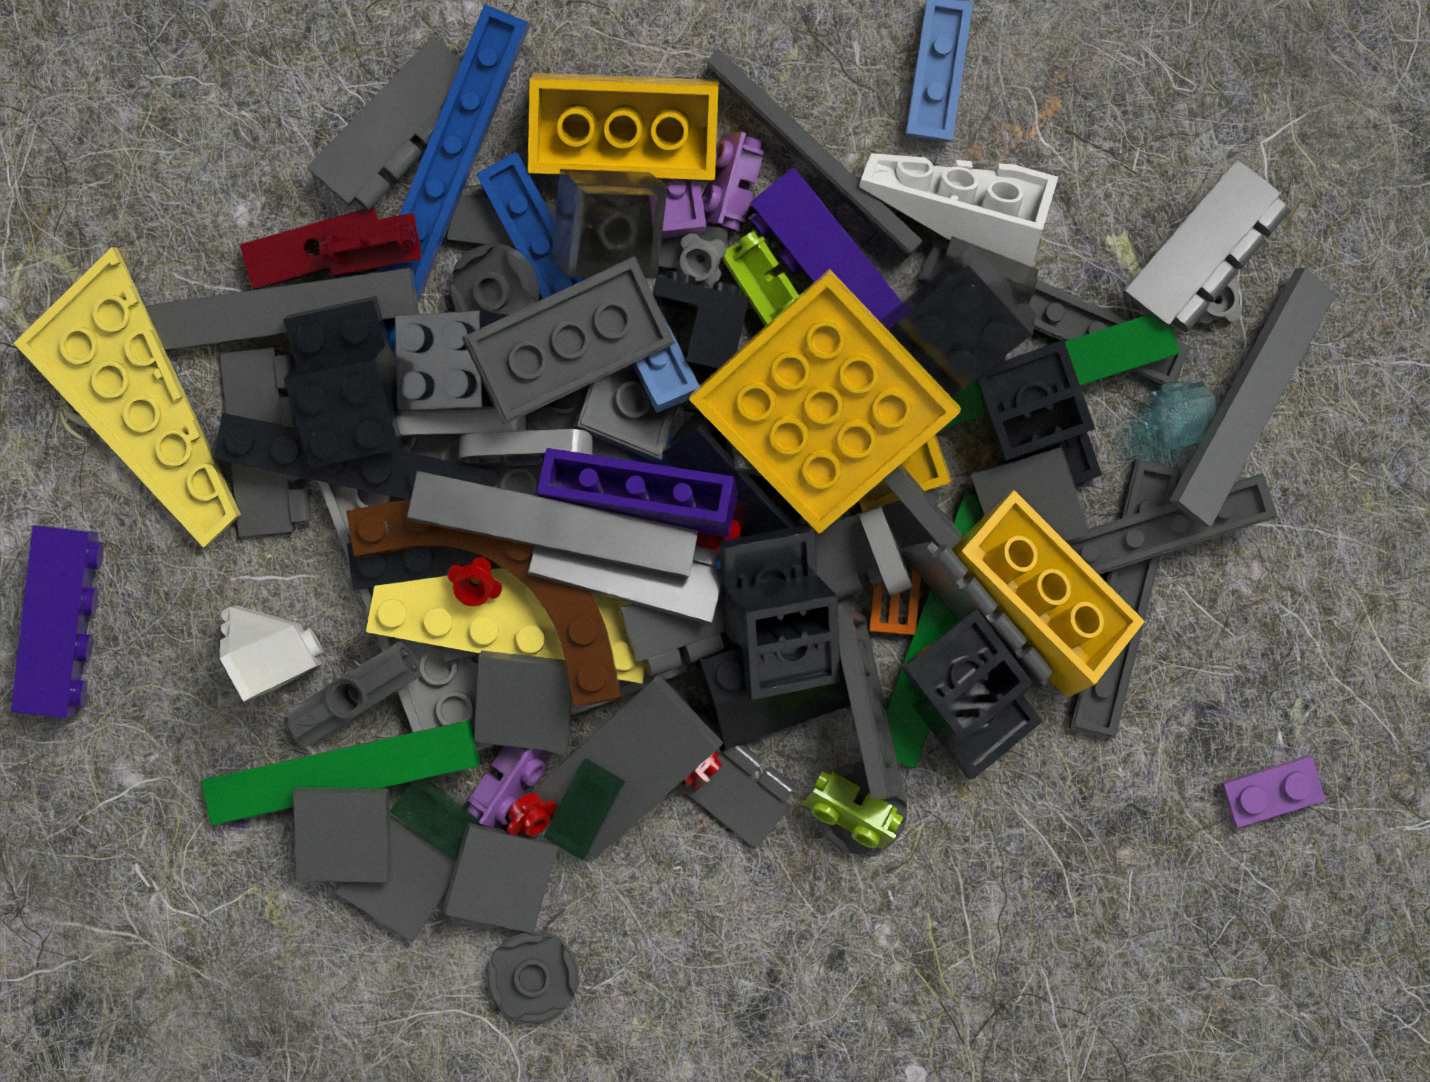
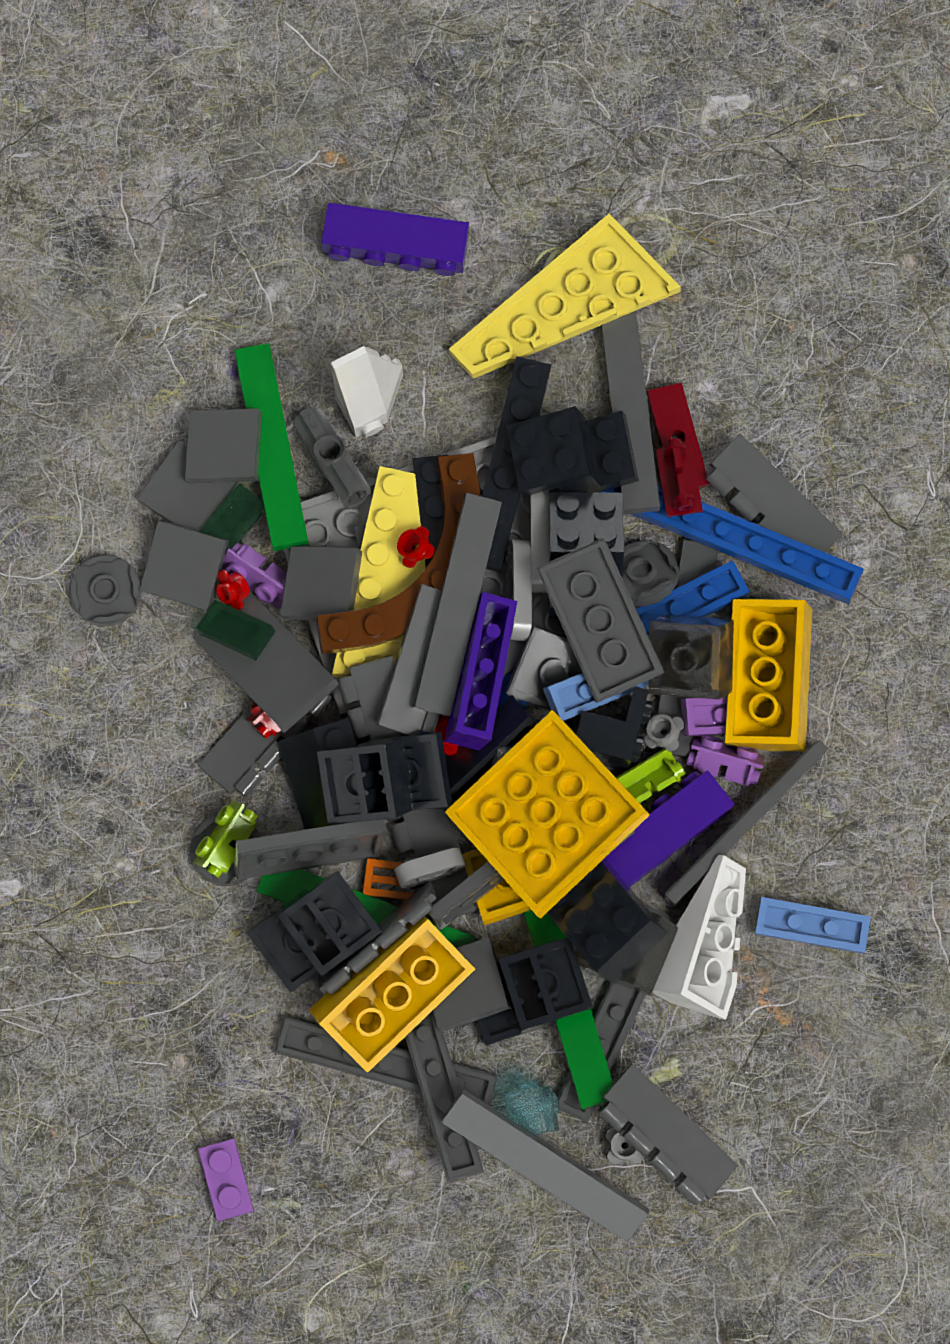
camera: 90 degrees right, 10 degrees down
dark grey windscreen [220,348,311,537] -> none

